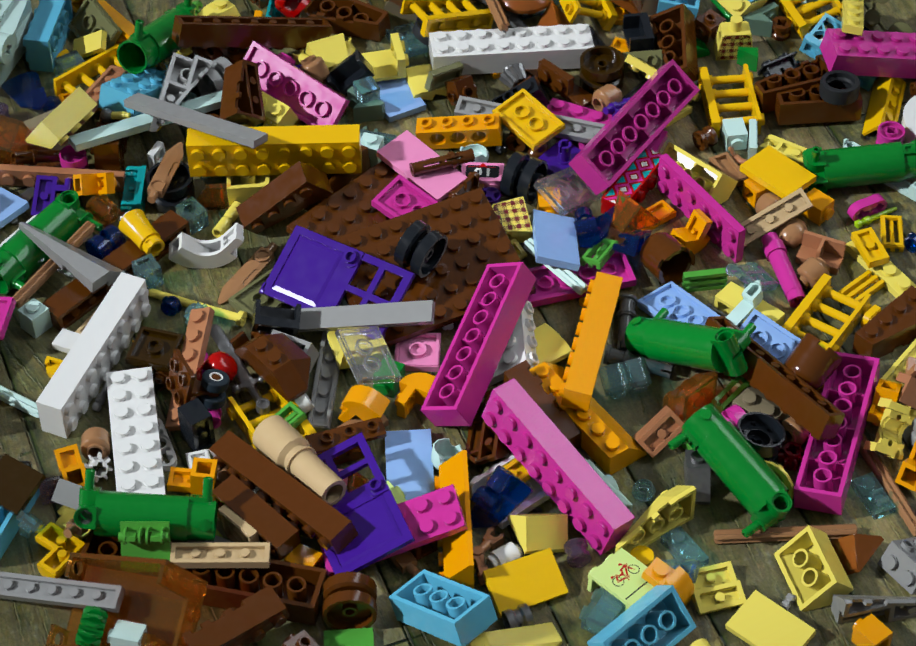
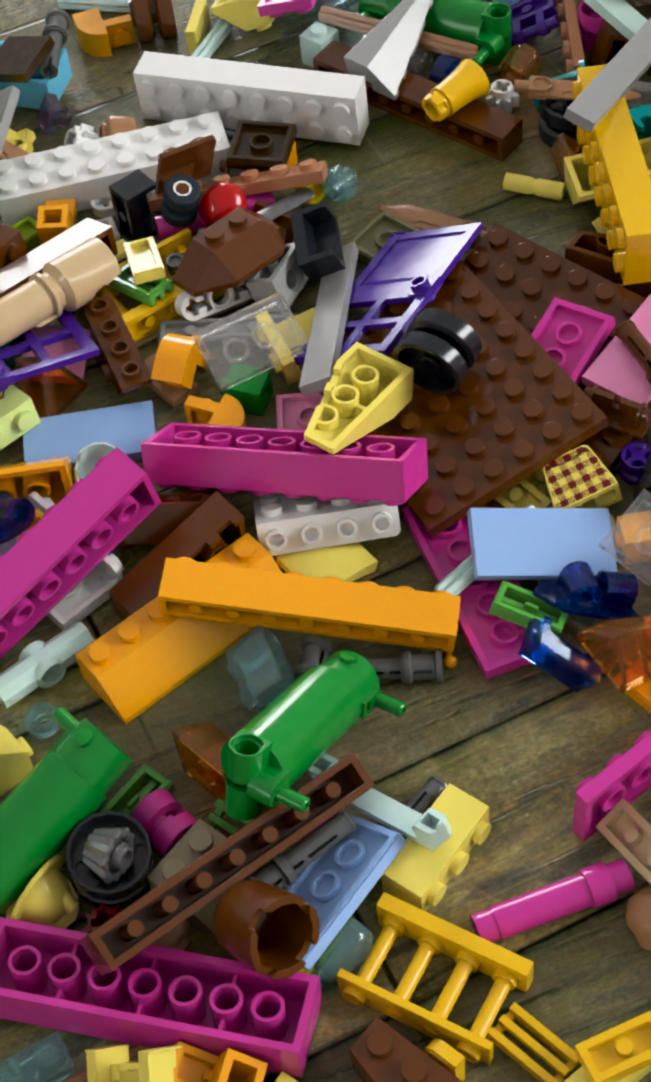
camera: 90 degrees right, 5 degrees up
light orange brick [54,444,86,486] -> none
light orange brick [73,172,117,196] -> none
clear light blue brick [131,253,164,290] -> none
light yellow bar [149,288,247,327] -> none
clear blue plate [160,296,182,316] -> none
white arch [169,222,244,269] -> none
clear light blue brick [175,197,209,235] -> none
reddish brown wedge [236,161,333,234] -> none
nougat panel [633,405,684,458] -> none
light blue tile [637,281,720,325] -> none
reddish brown cylinder [640,232,695,285] -> none
light orange brick [671,209,713,255] -> none
bright green tile [682,267,728,292] -> none
clear light blue plate [726,262,779,291] -> none
nougat panel [795,230,846,275] -> none
medium nougat head [797,257,830,289] -> none
none -> flat silver piece [82,827,135,884]
none -> light yellow tile [123,236,166,285]
none -> light yellow wedge [304,342,414,454]

